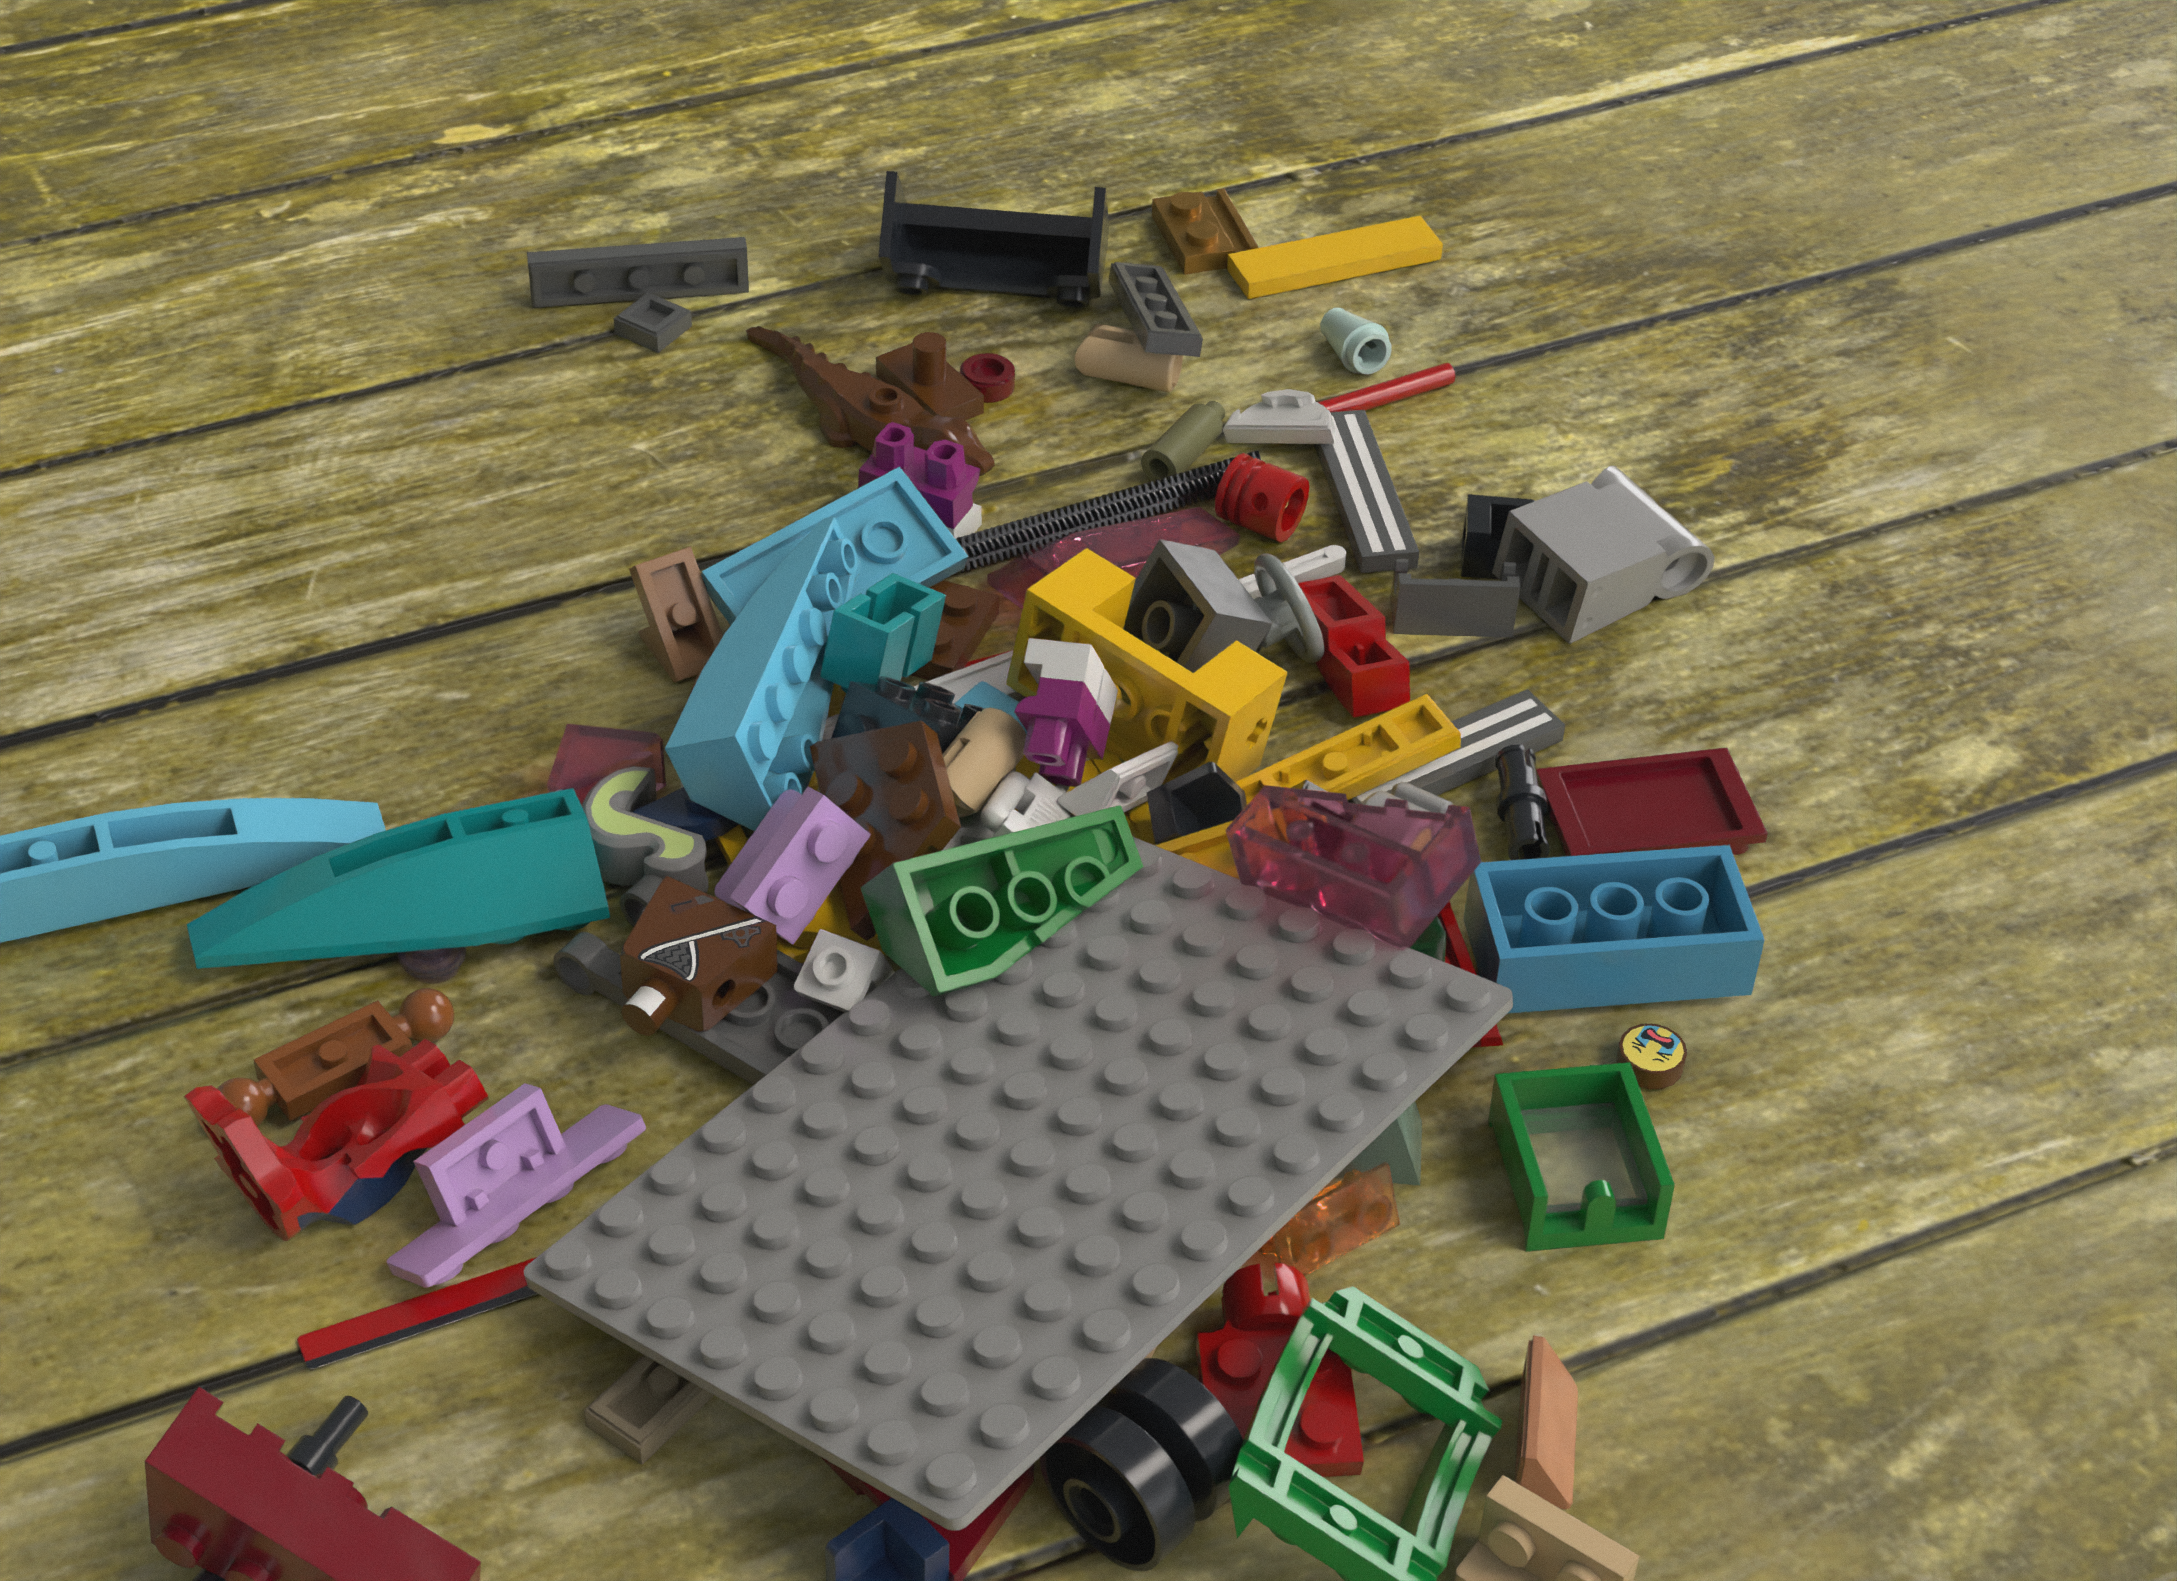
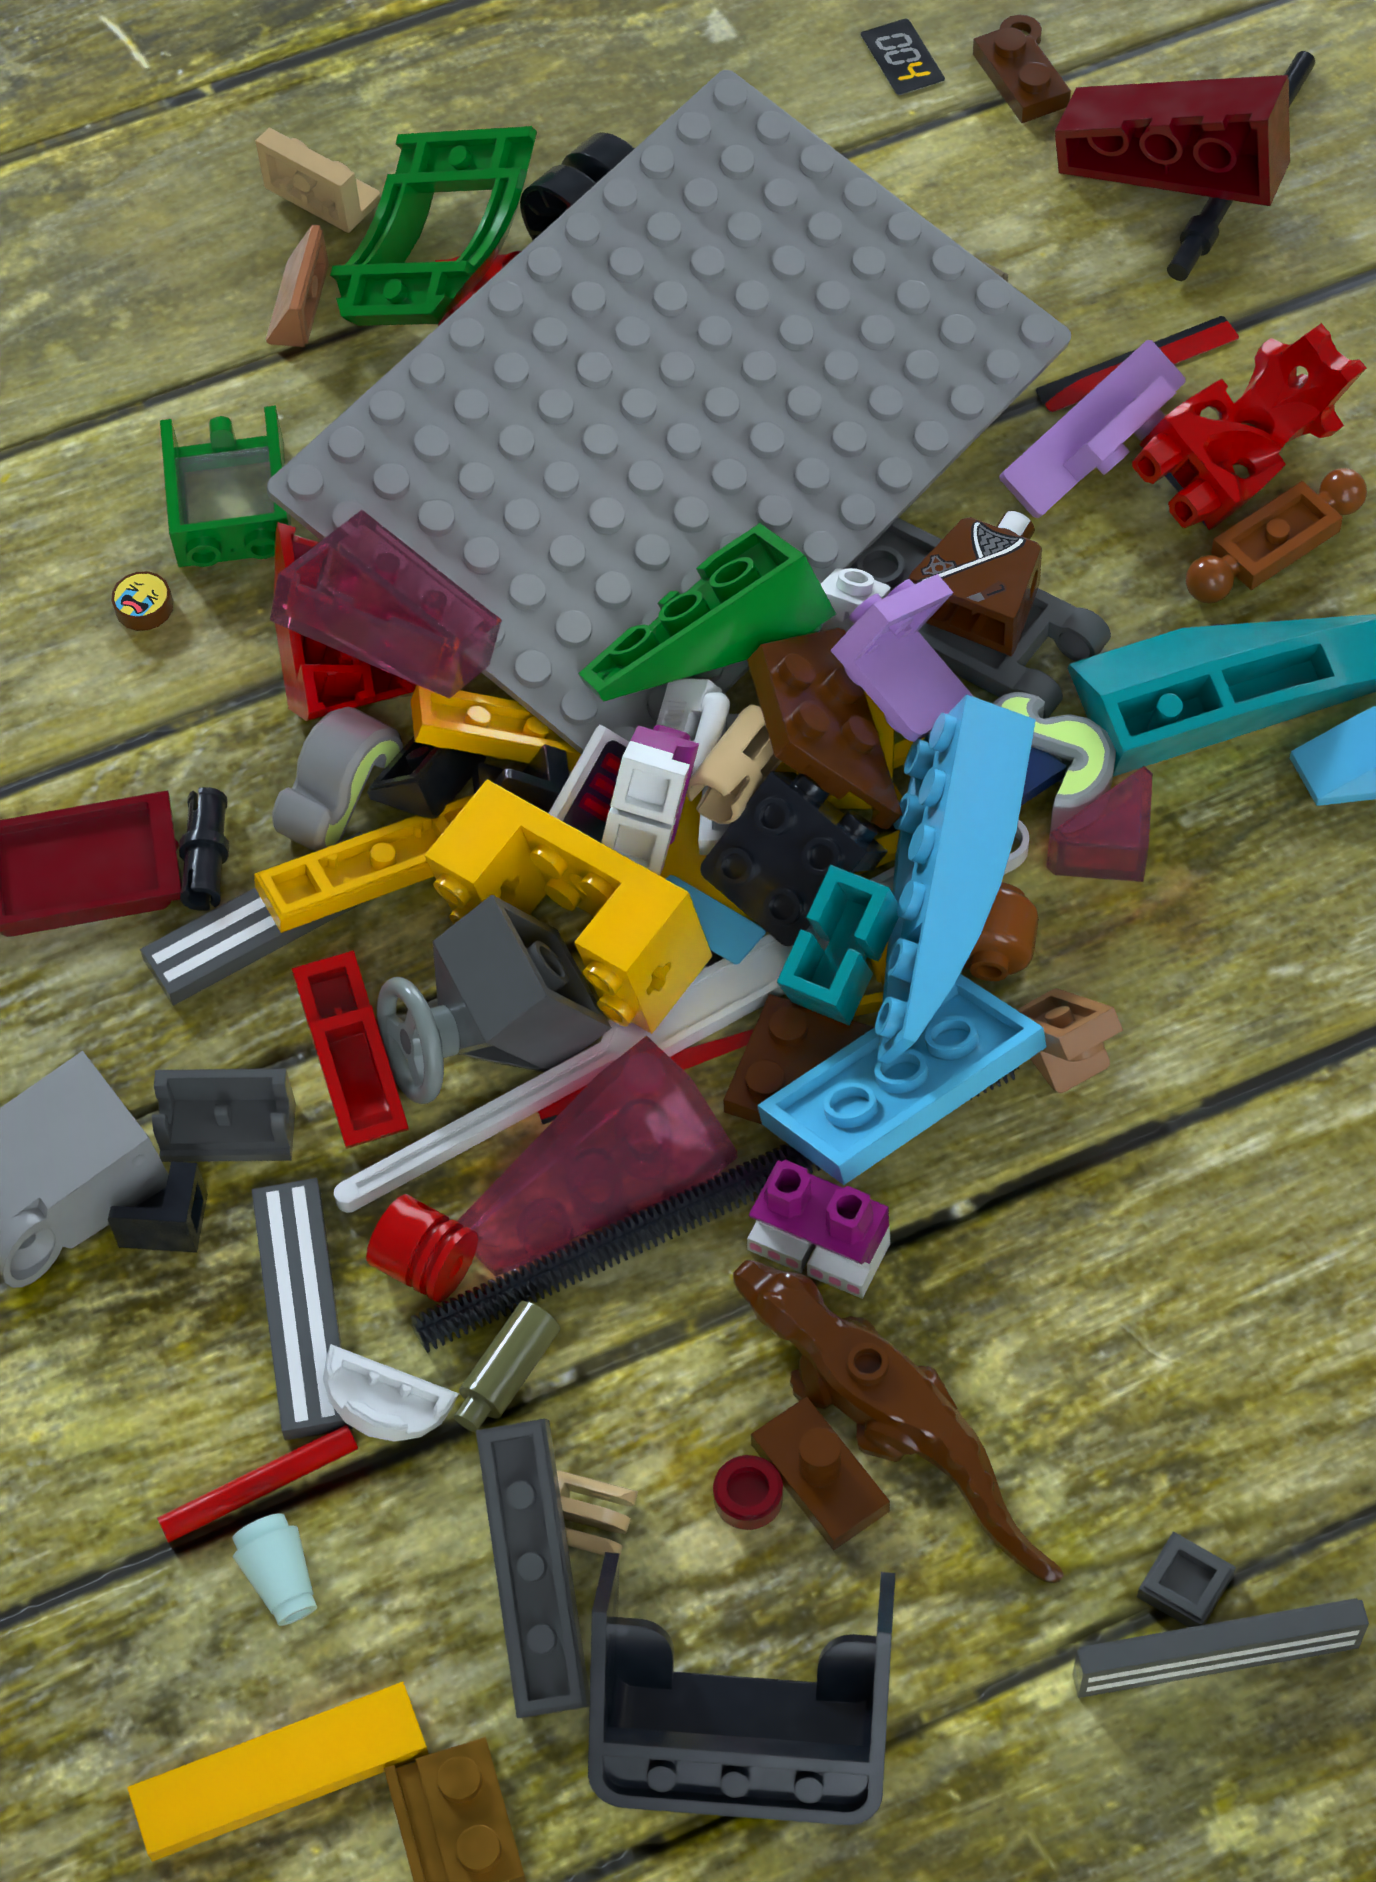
camera: 175 degrees left, 15 degrees up
dark azure brick [1463,845,1765,1014] -> none

